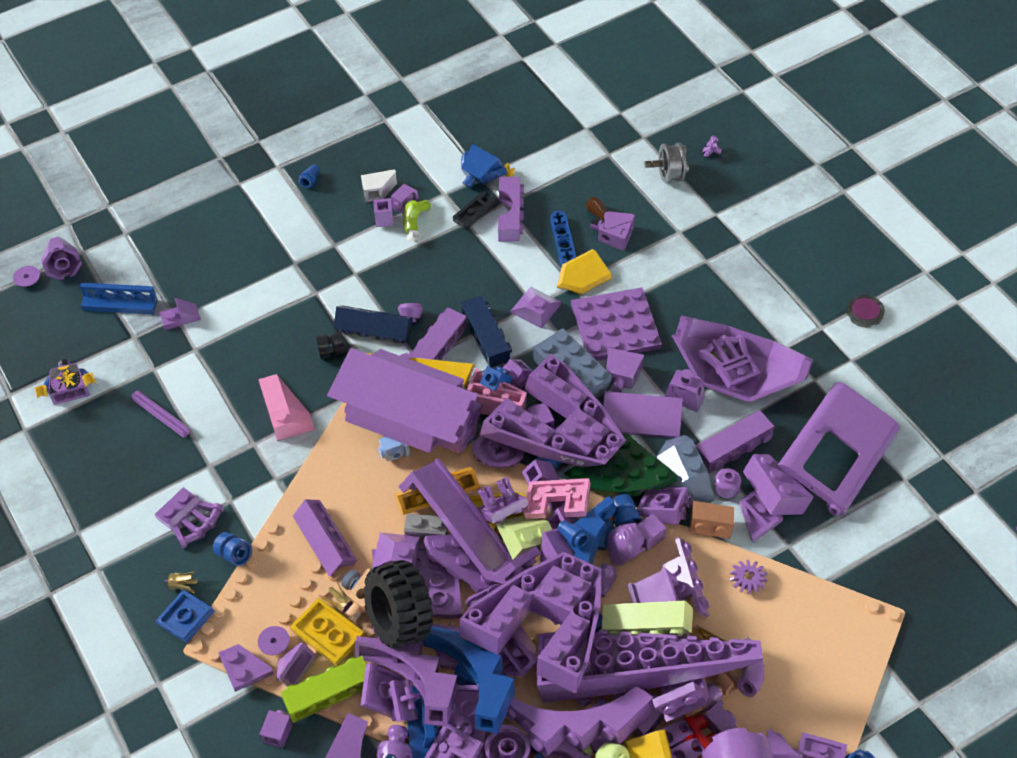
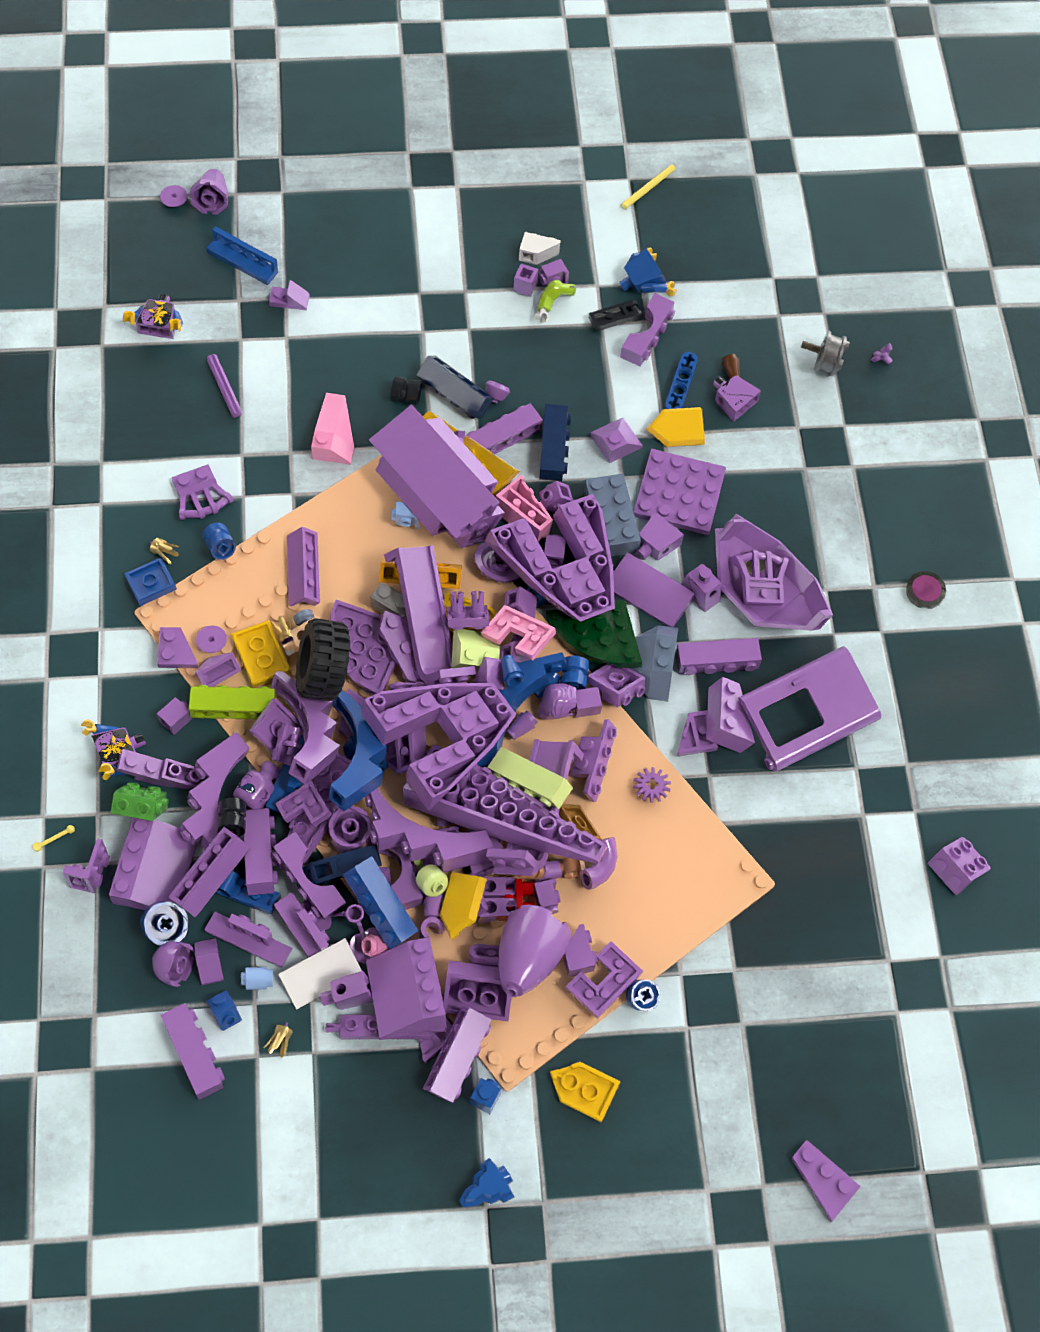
camera: 20 degrees right, 10 degrees up
blue cone [298,165,320,188] -> none
medium lavender slope [372,532,421,568] -> none
blue bracket [480,366,513,391] -> none
nougat brick [689,501,734,539] -> none
medium lavender head [714,468,741,499] -> none
none -> light yellow bar [621,164,676,209]

